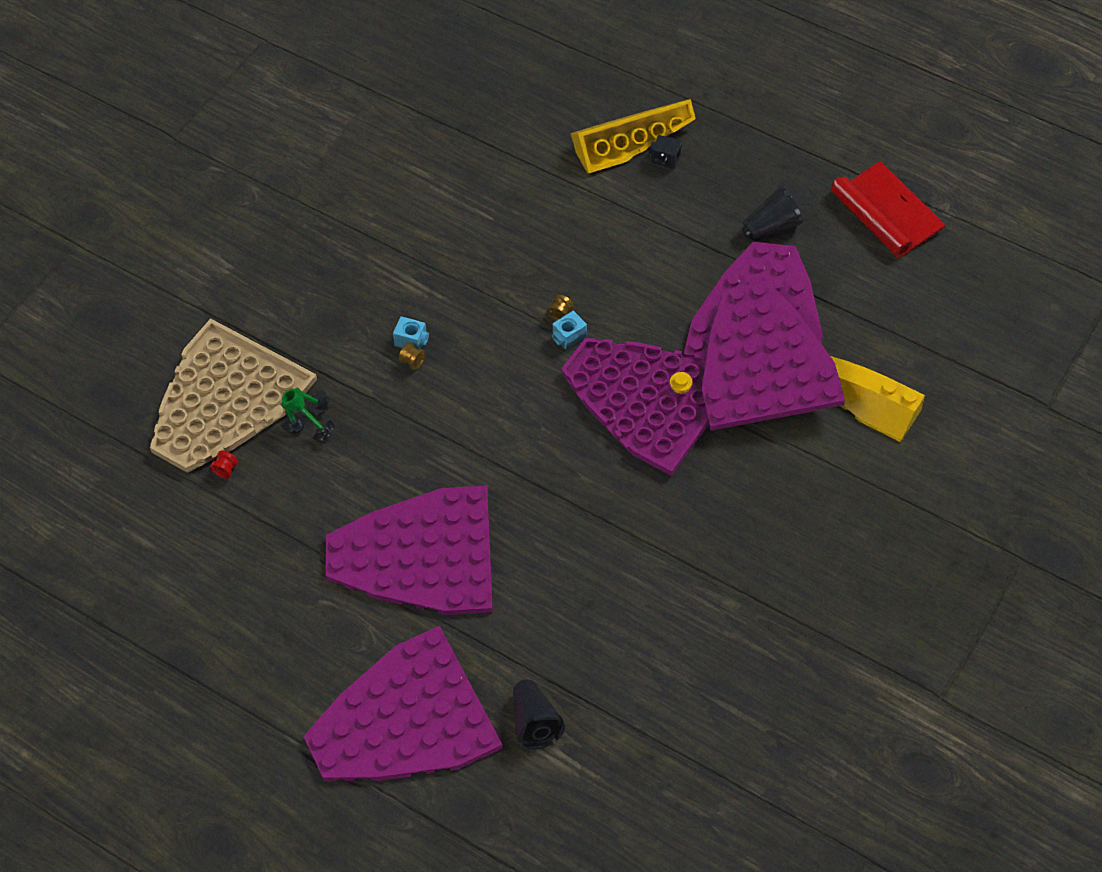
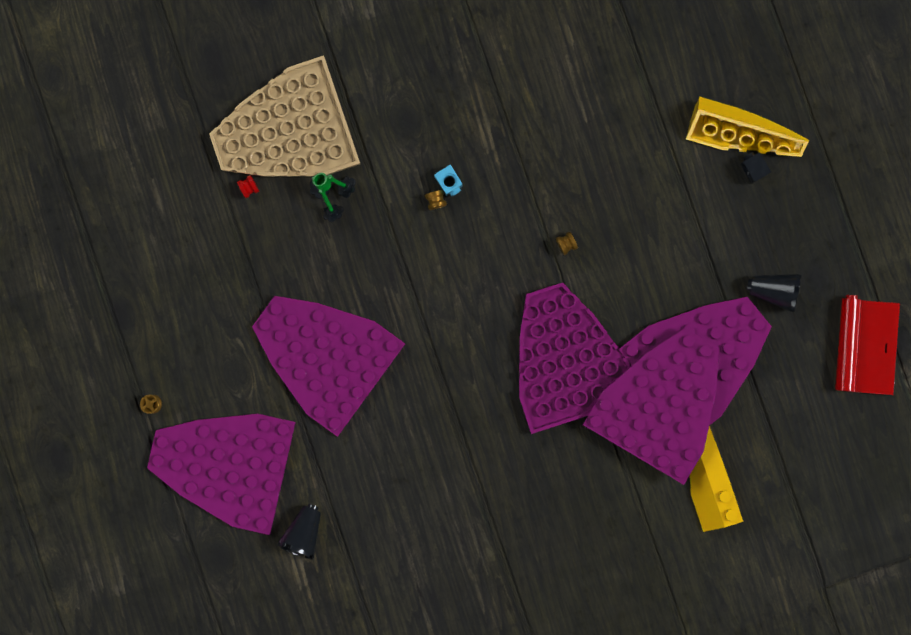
camera: 40 degrees right, 30 degrees up
medium azure brick [552,311,587,350] -> none
yellow plate [670,372,692,394] -> none
none -> pearl gold wheel [140,395,162,414]

